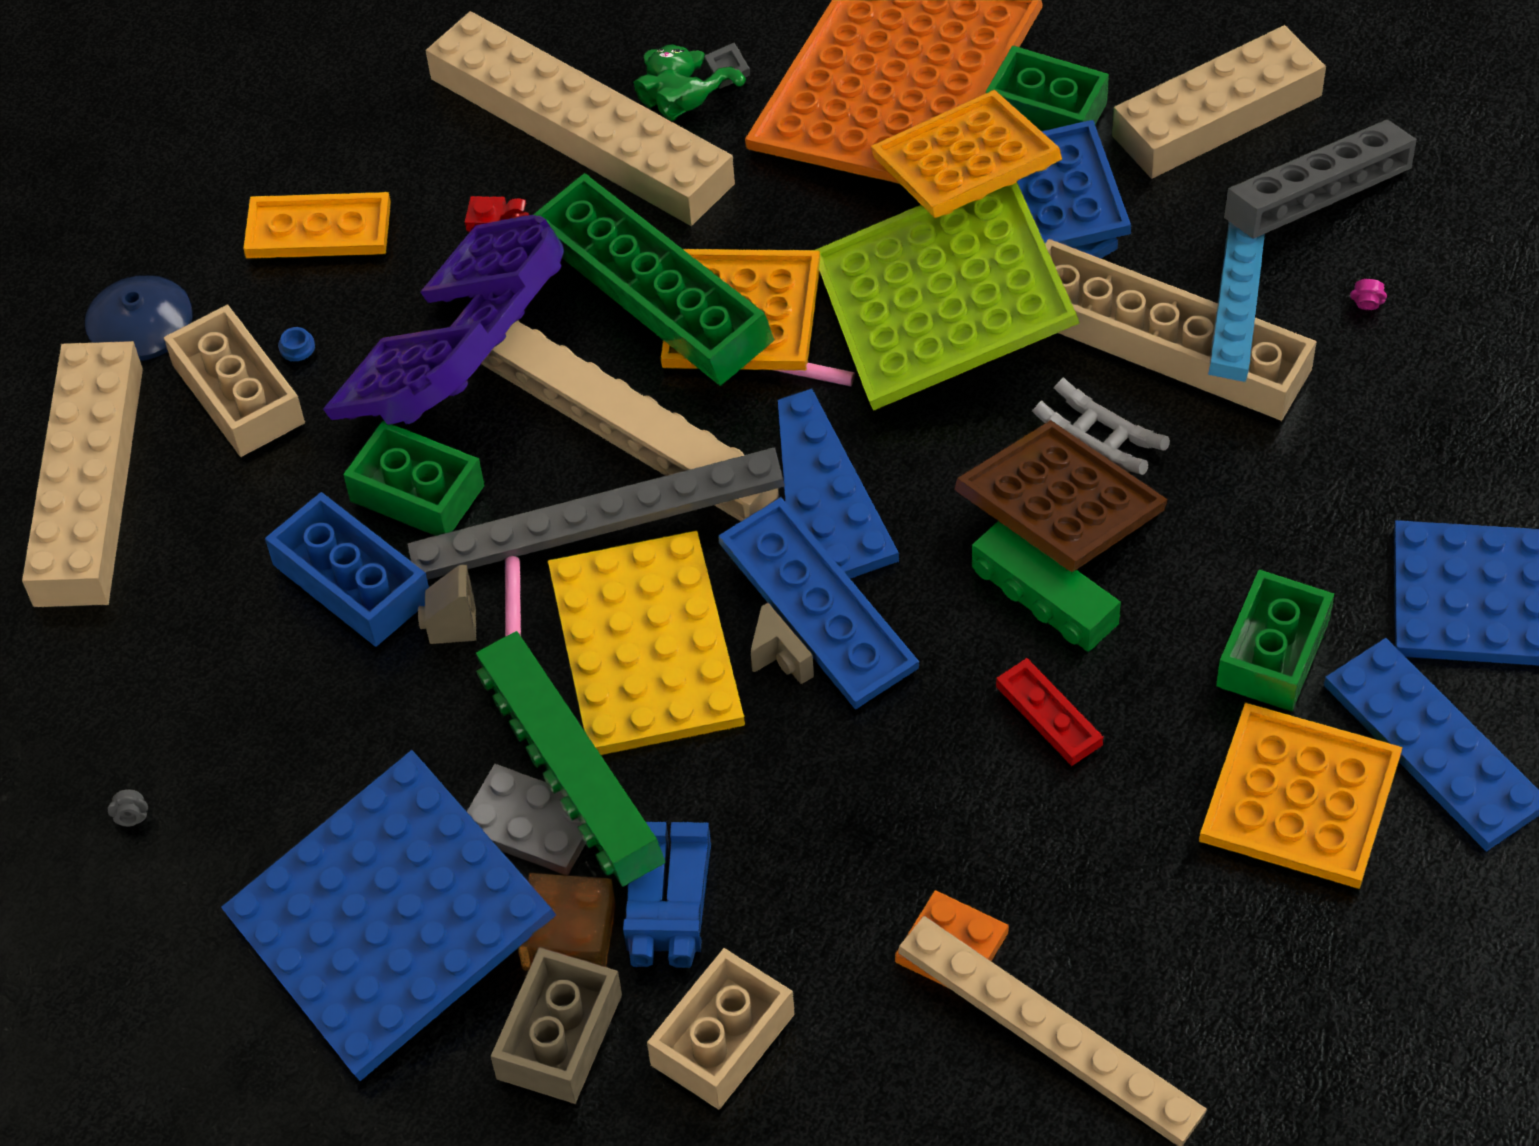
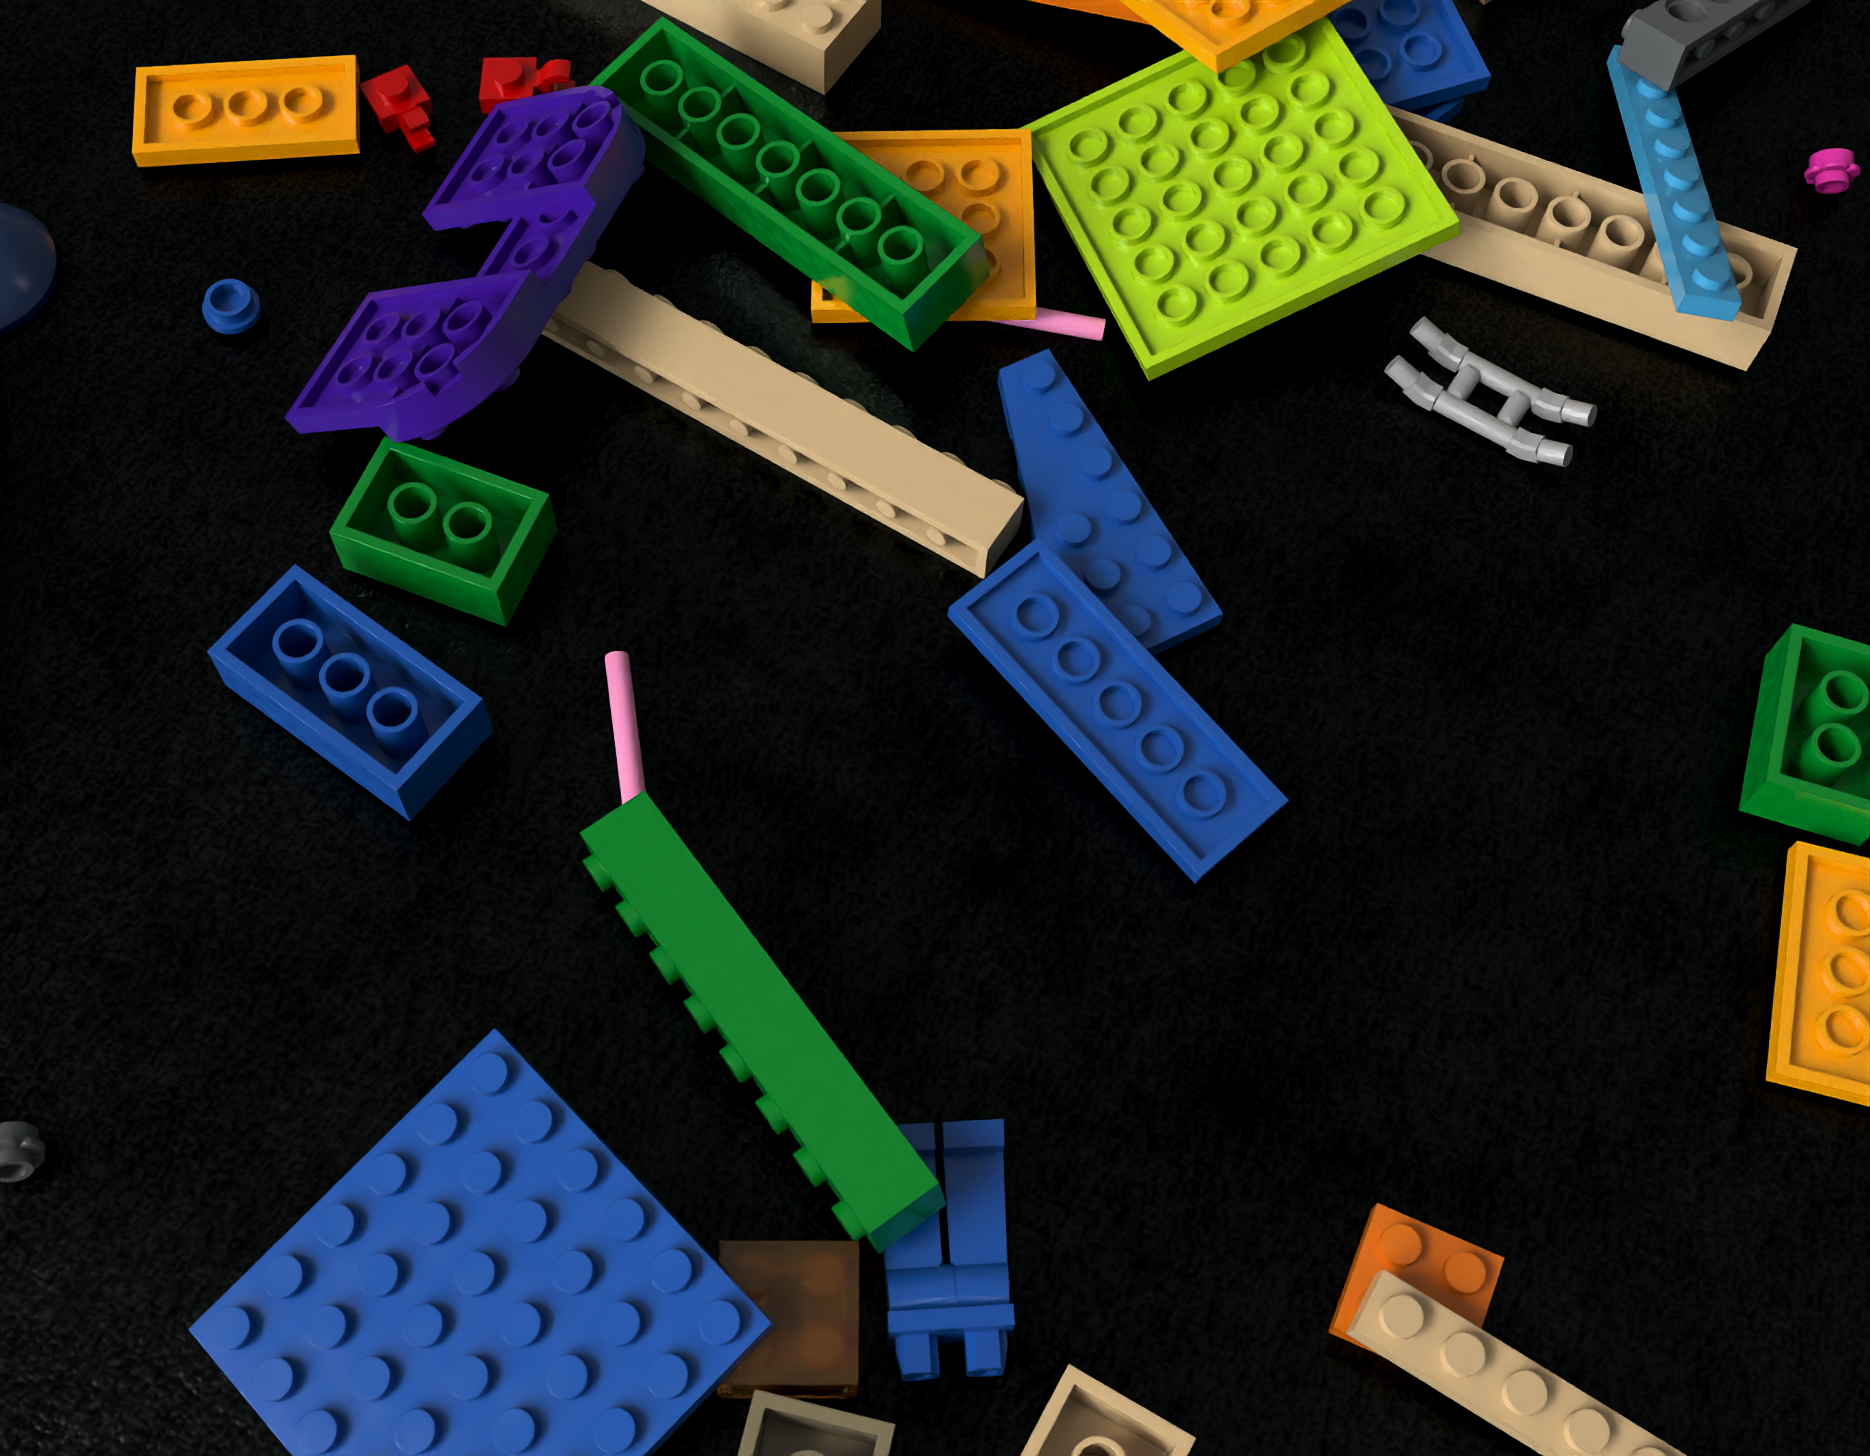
camera: 15 degrees left, 10 degrees up
tan brick [164,304,305,457] -> none
dark grey plate [408,447,785,580] -> none
dark tan slope [418,565,476,644] -> none
light grey plate [467,764,586,876] -> none
yellow plate [548,531,745,755] -> none
dark tan slope [751,603,814,684] -> none
reddish brown plate [954,420,1168,572] -> none
green brick [972,521,1121,652] -> none
red plate [996,658,1103,766] -> none
none -> red plate [358,64,436,153]

